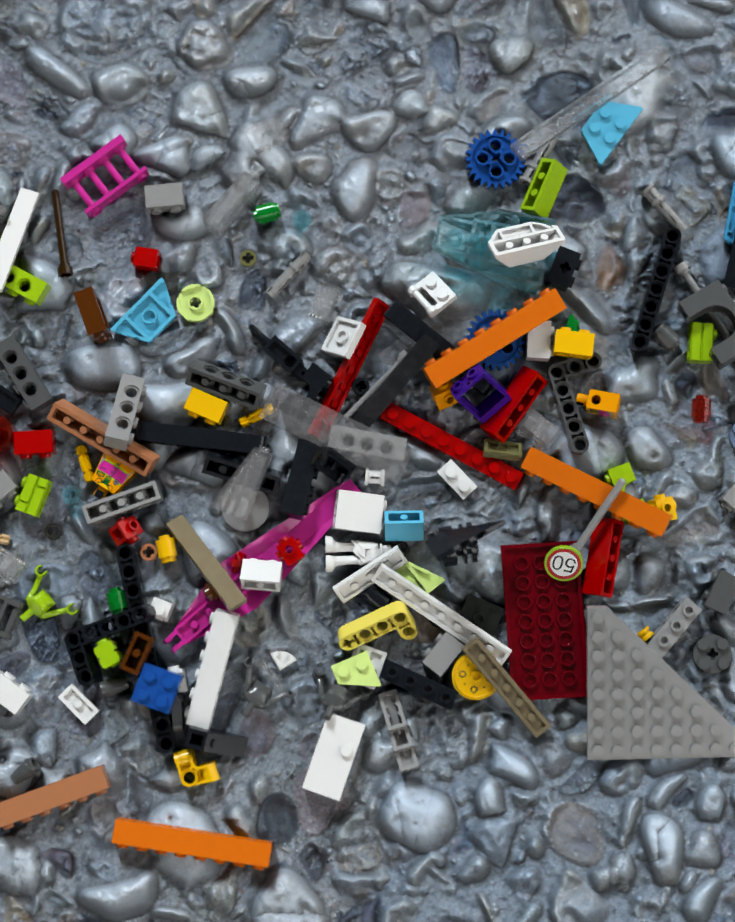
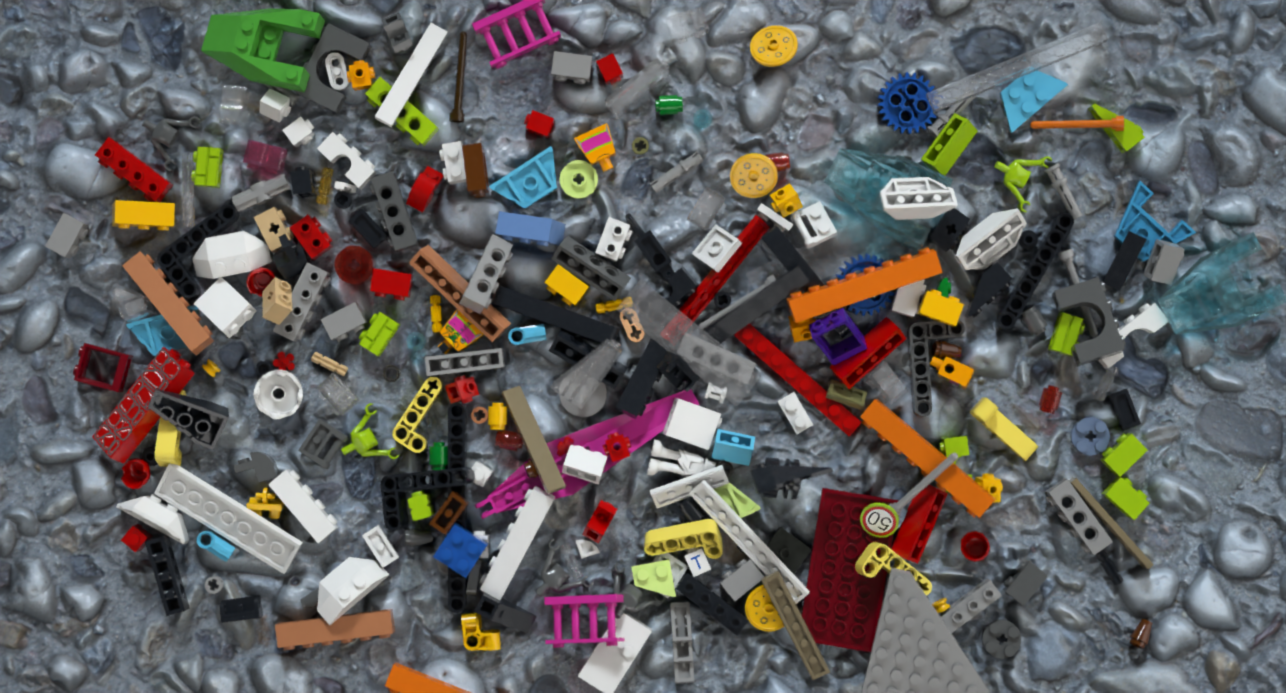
camera: 10 degrees right, 5 degrees up
none -> white wedge [317,557,389,625]
none -> light yellow beam [392,377,443,453]
none -> red brick [406,166,444,213]
none -> white brick [439,141,466,185]
none -> medium blue wedge [495,211,566,247]
none -> clear red brick [495,430,524,452]
none -> medium azure piece [508,324,547,346]
none -> dark pink fence [544,594,625,648]
none -> torso [574,123,616,172]
none -> red brick [582,500,618,544]
none -> white brick [595,217,632,262]
none -> red brick [596,53,623,85]
none -> light nougat beam [620,307,645,342]
none -> white brick [684,547,711,577]
none -> yellow shield [730,153,778,198]
none -> yellow shield [750,25,798,67]
none -> white plate [757,203,793,233]
none -> clear red brick [765,152,790,172]
none -> yellow brick [770,183,803,218]
none -> light yellow beam [855,542,932,595]
none -> reddish brown cone [932,340,962,358]
none -> white wedge [956,208,1027,270]
none -> red hair [961,531,990,562]
none -> black slope [965,262,1013,318]
none -> light yellow beam [970,397,1038,461]
none -> lime piece [994,156,1052,213]
none -> black plate [1018,230,1038,250]
none -> orange piece [1030,116,1124,131]
none -> lime slope [1088,103,1145,154]

